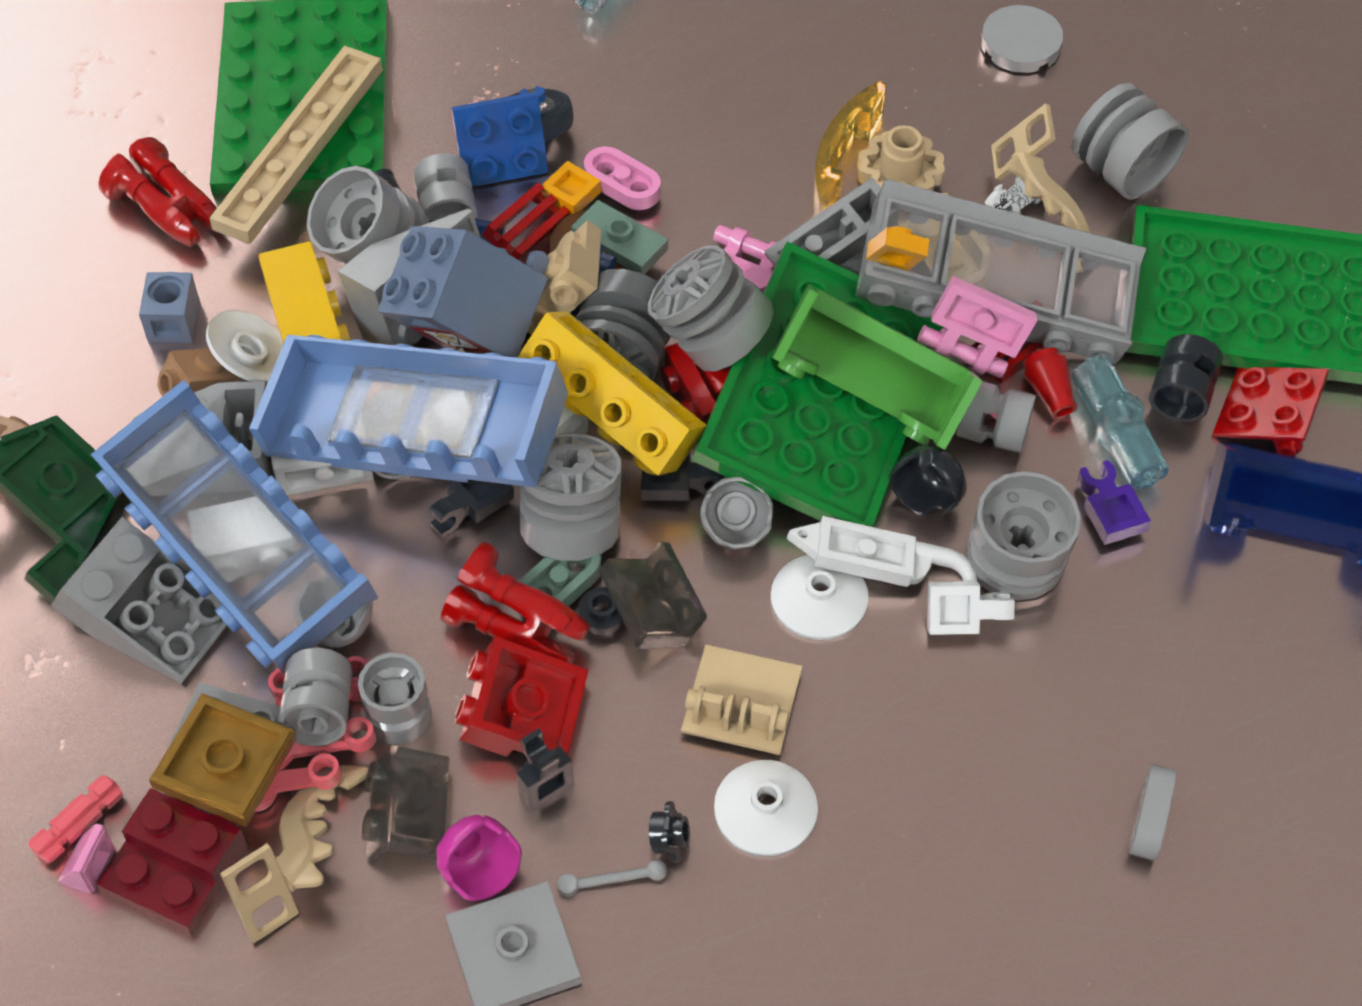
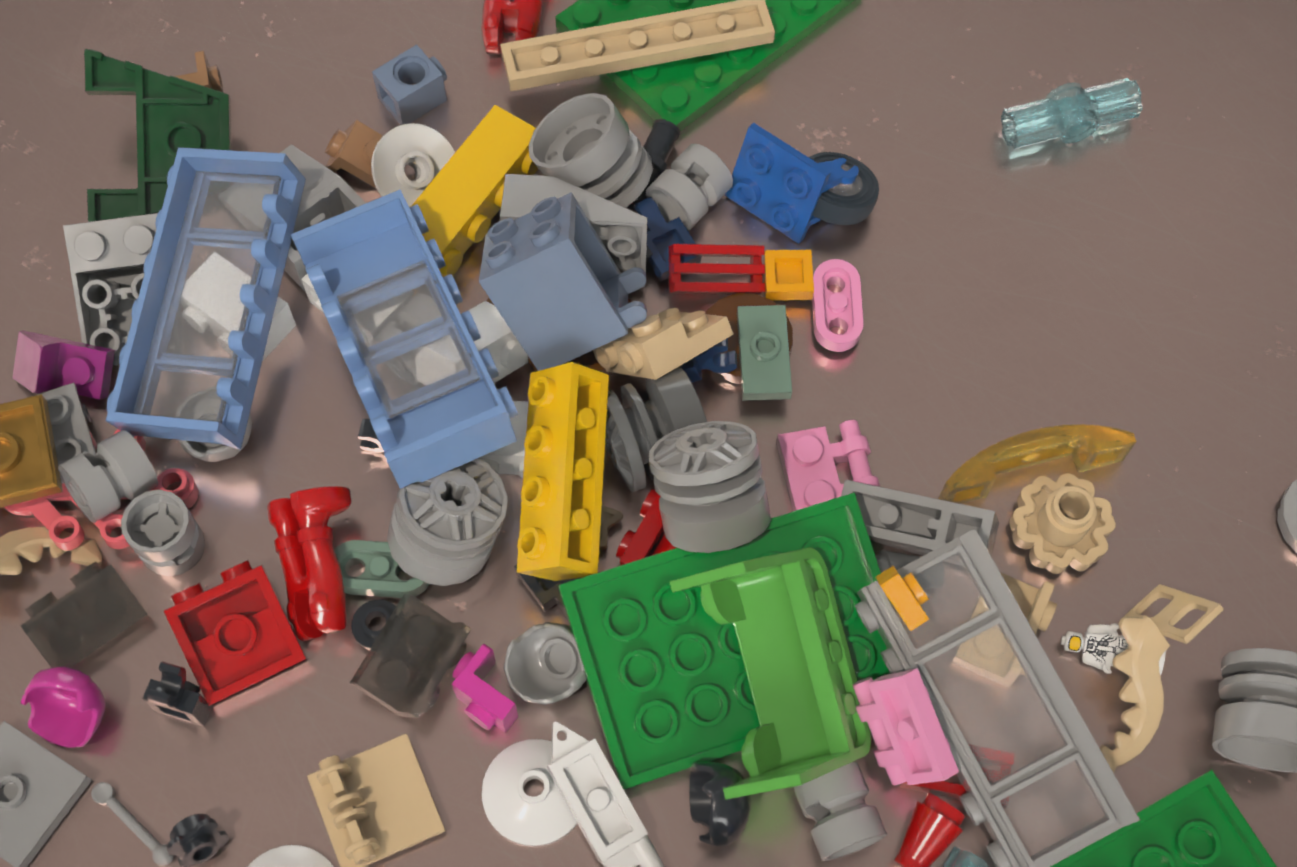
camera: 50 degrees right, 10 degrees up
none -> magenta slope [13,330,115,399]
none -> dark pink bracket [452,644,518,733]

